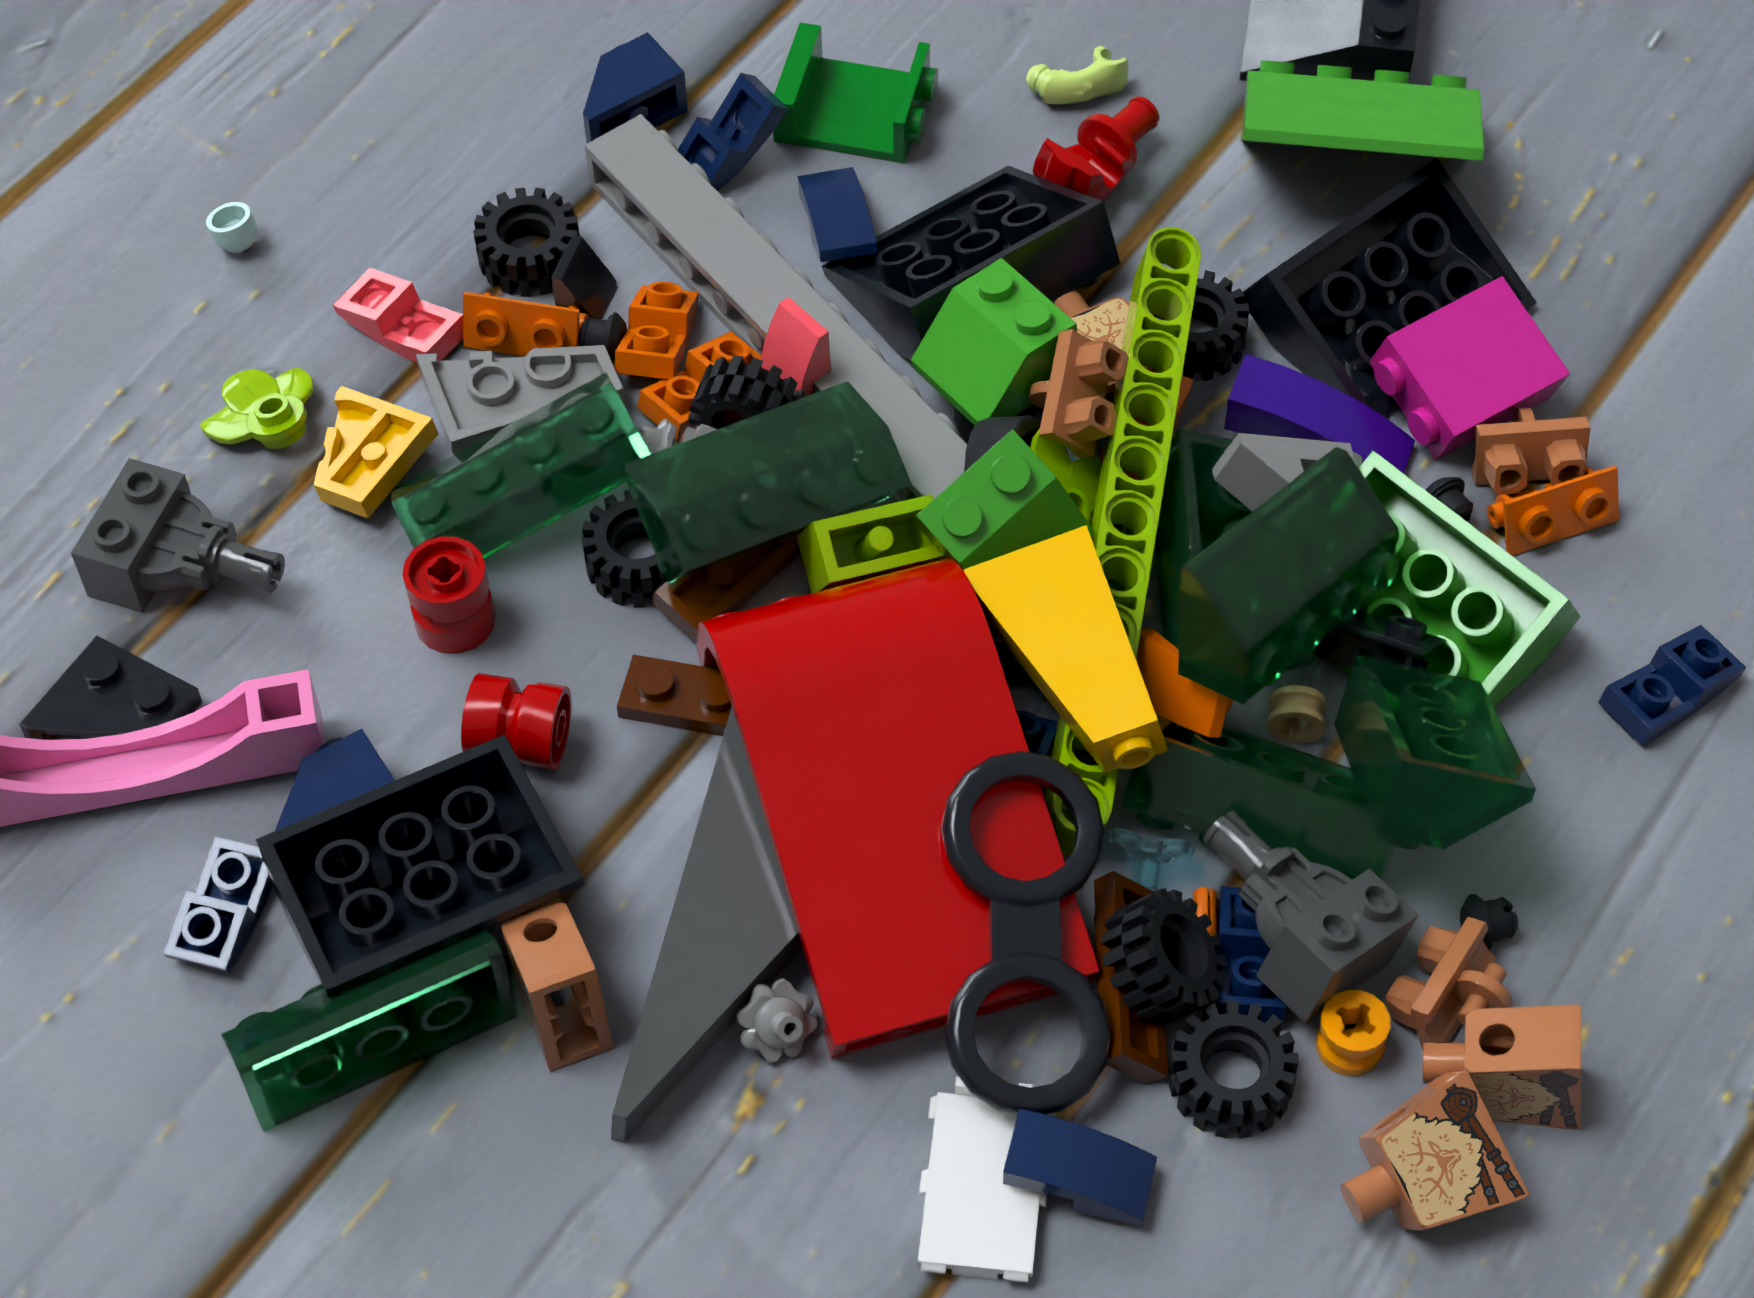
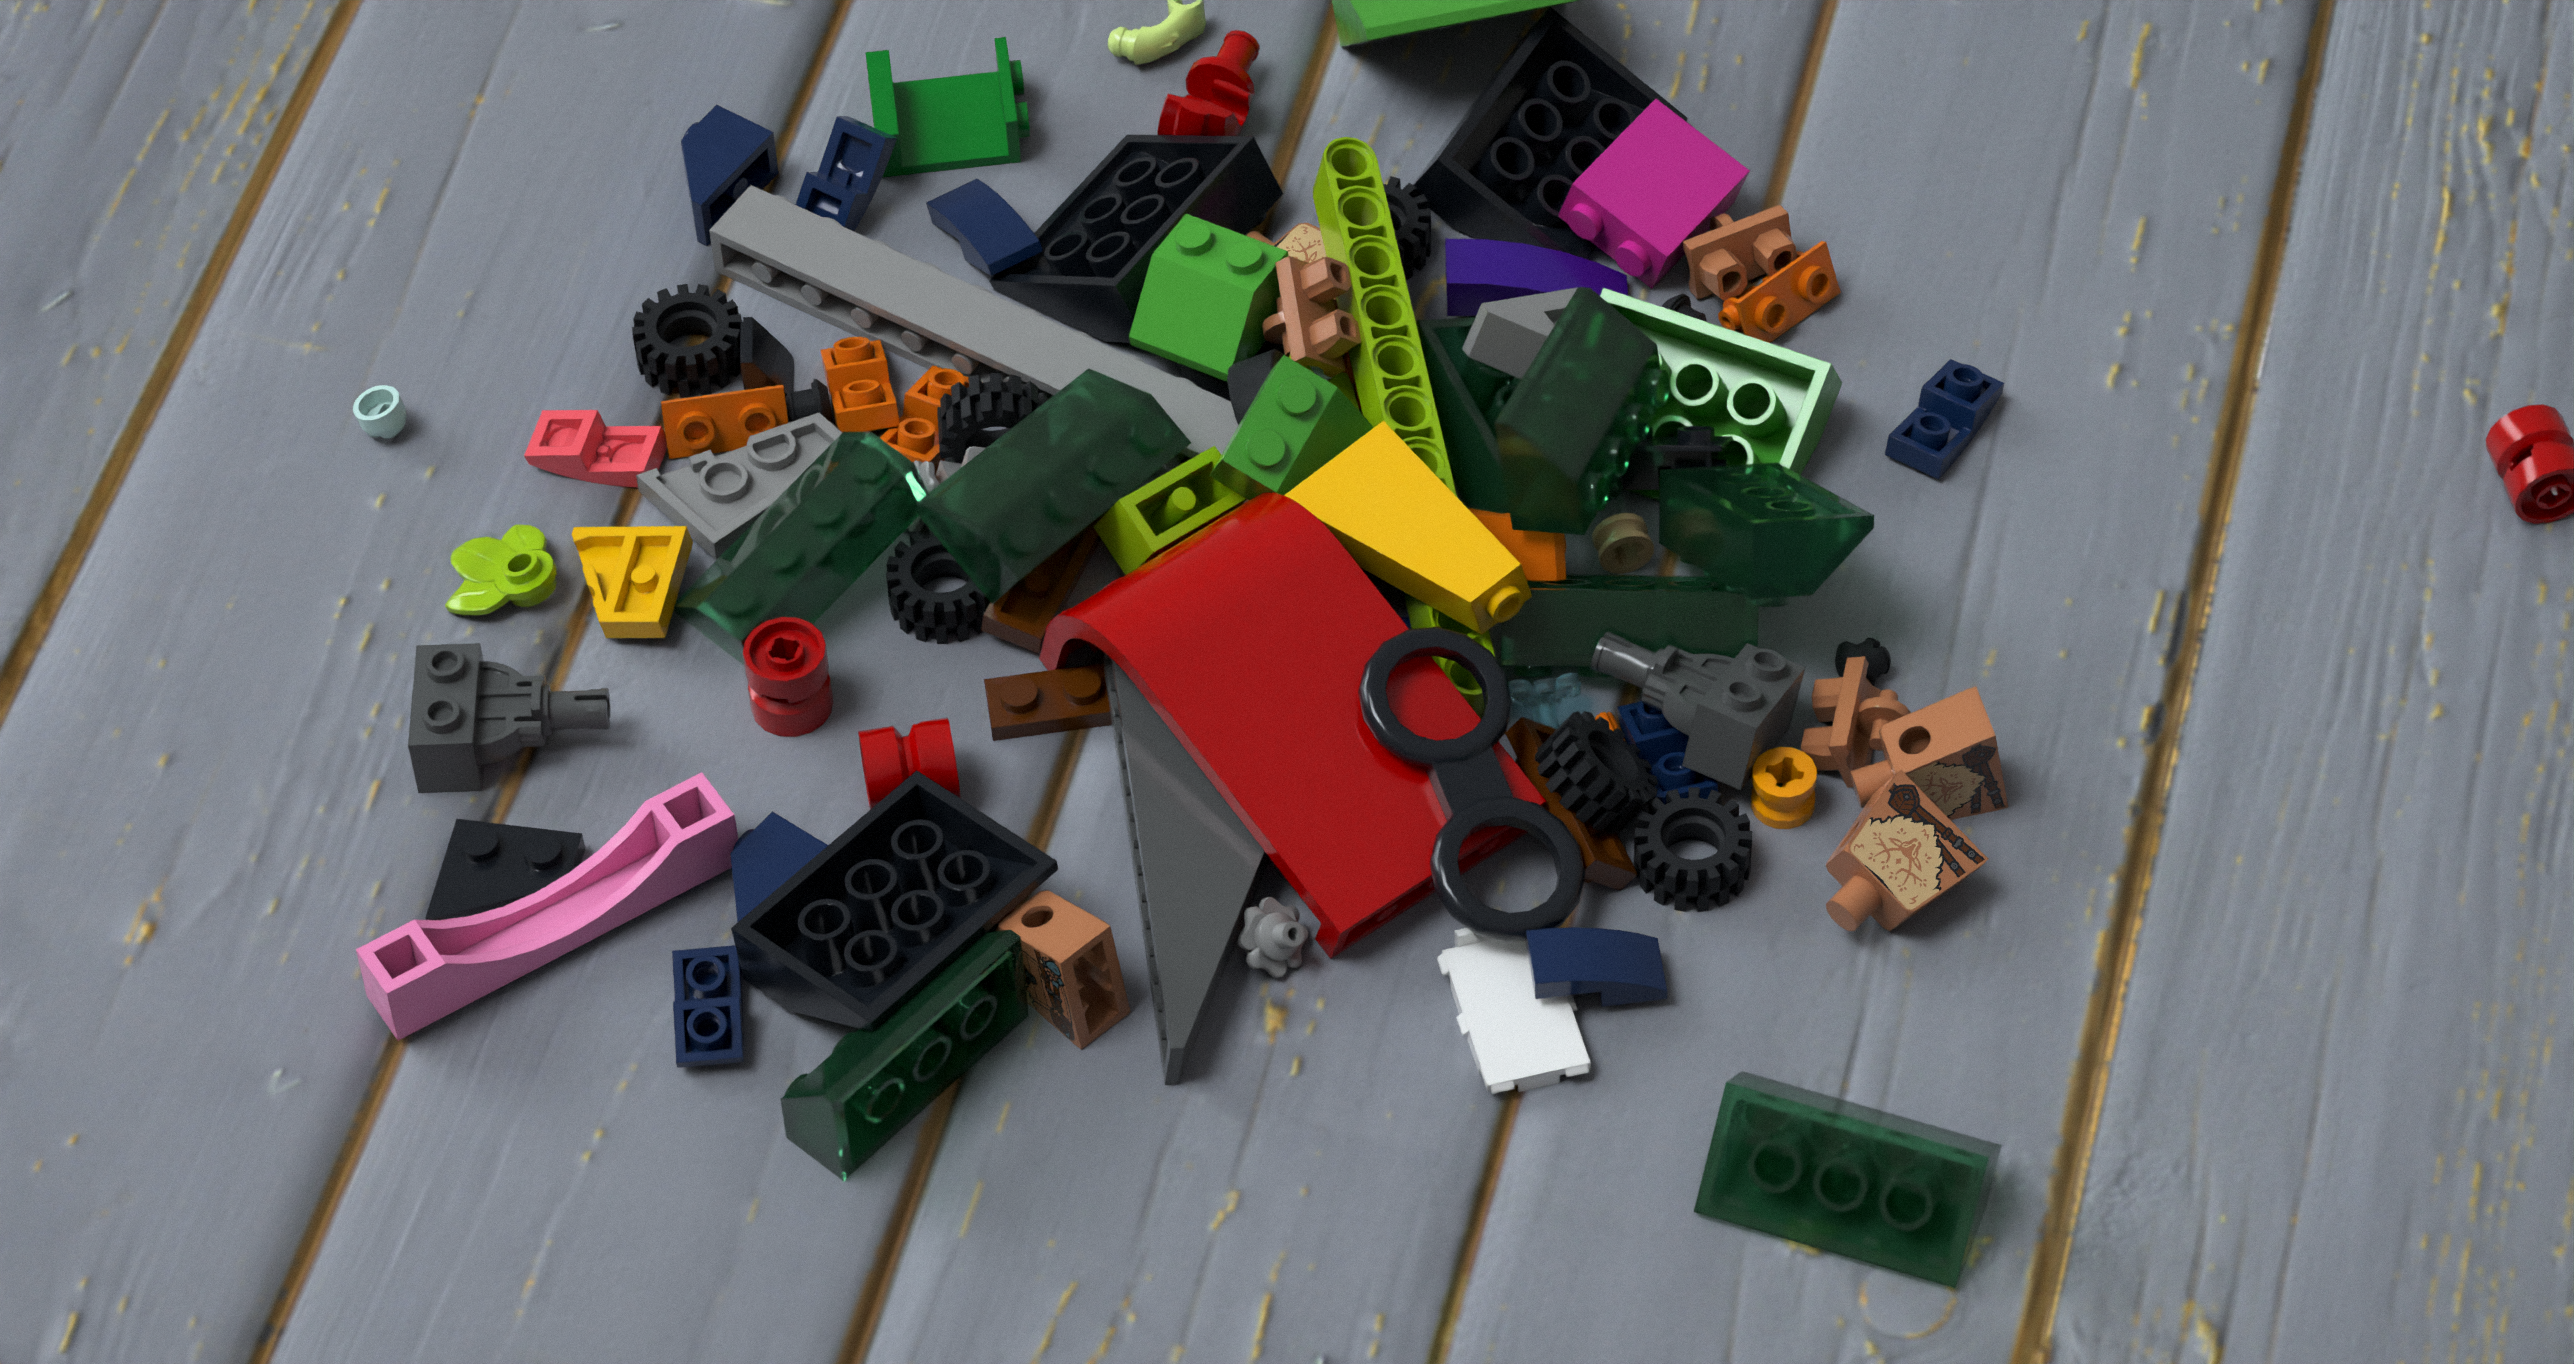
camera: 20 degrees left, 5 degrees down
coral slope [760,297,831,432] -> none

